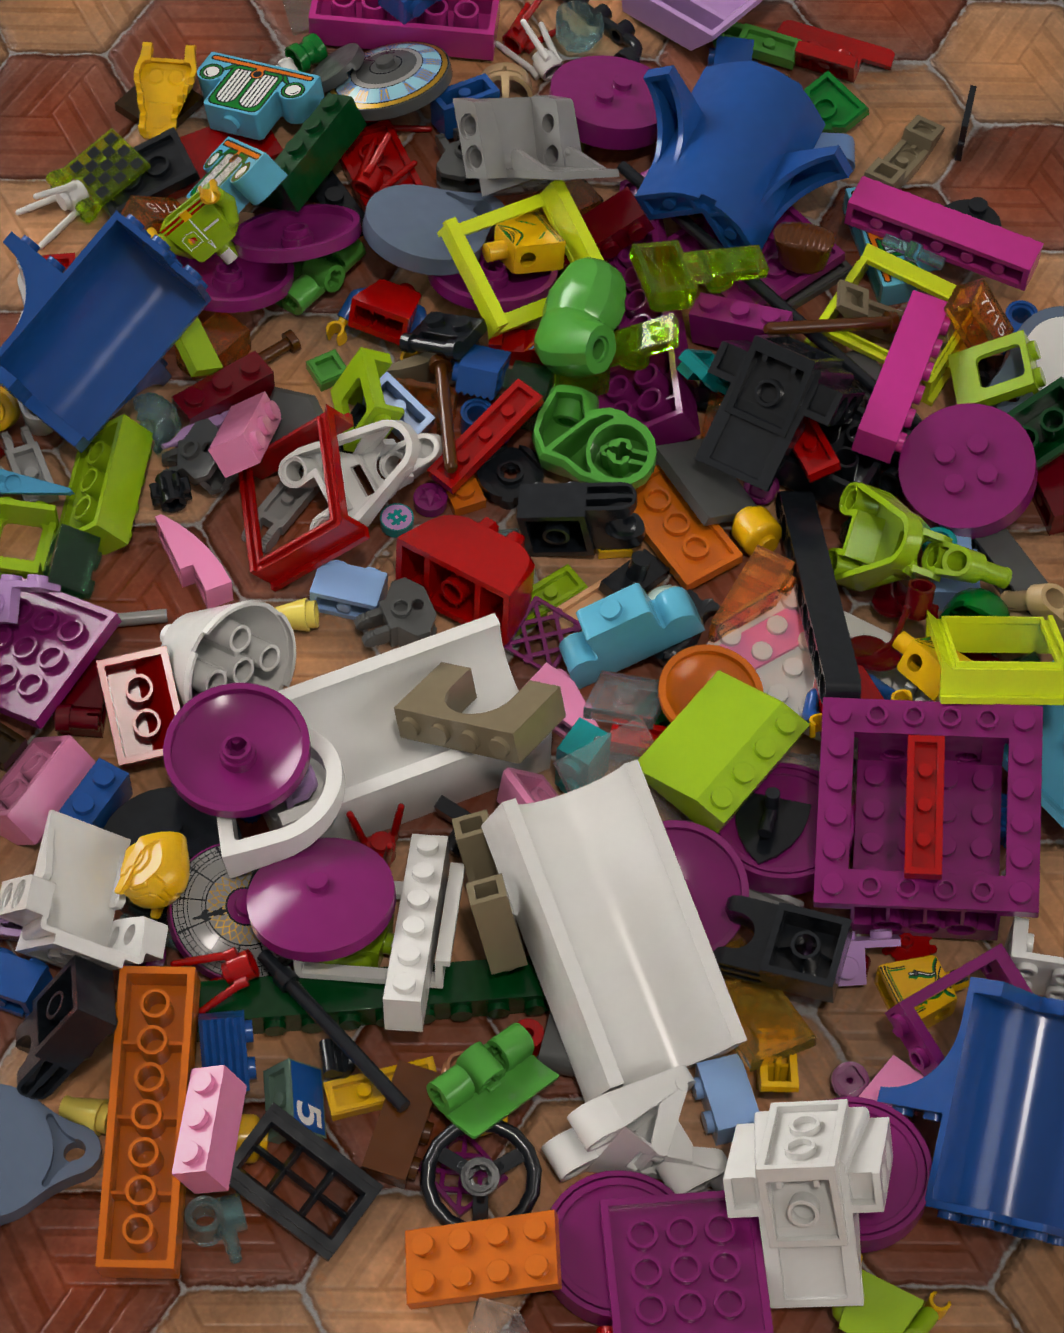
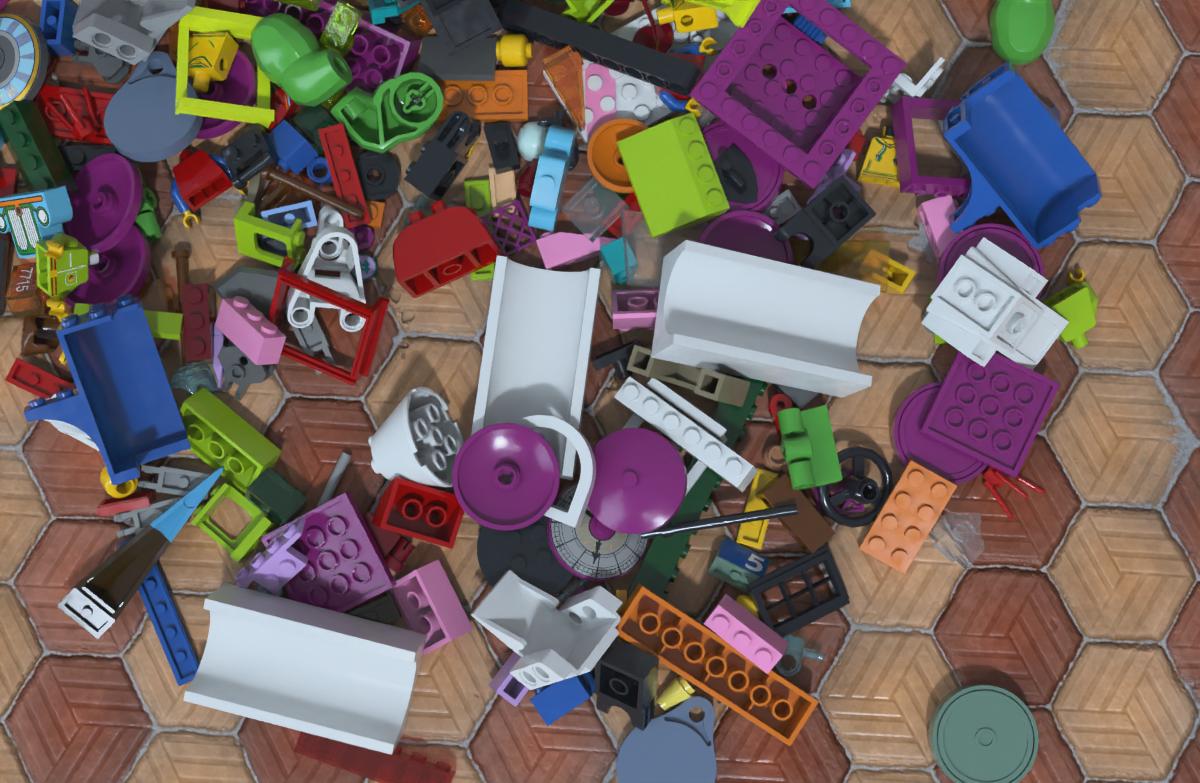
camera: 55 degrees left, 25 degrees up
blue brick [58,758,133,829] -> none
yellow helmet [114,831,190,919] -> none
black gear [149,470,192,513] -> none
bright pink slope [155,514,233,609] -> none
red plant [170,947,260,1014] -> none
blue brick [198,1010,257,1092] -> none
light yellow cone [274,597,319,632] -> none
bright green tile [306,349,347,392] -> none
light blue brick [309,560,388,620] -> none
black plate [319,1038,356,1079] -> none
red plant [346,803,405,868] -> none
dark grey hinge [354,577,437,648] -> none
dark tan arch [394,662,566,764] -> none
white connector [541,1065,728,1194] -> none
light blue brick [691,1053,759,1146] -> none
magenta tile [830,1061,869,1097] -> none
red plate [904,735,945,880] -> none

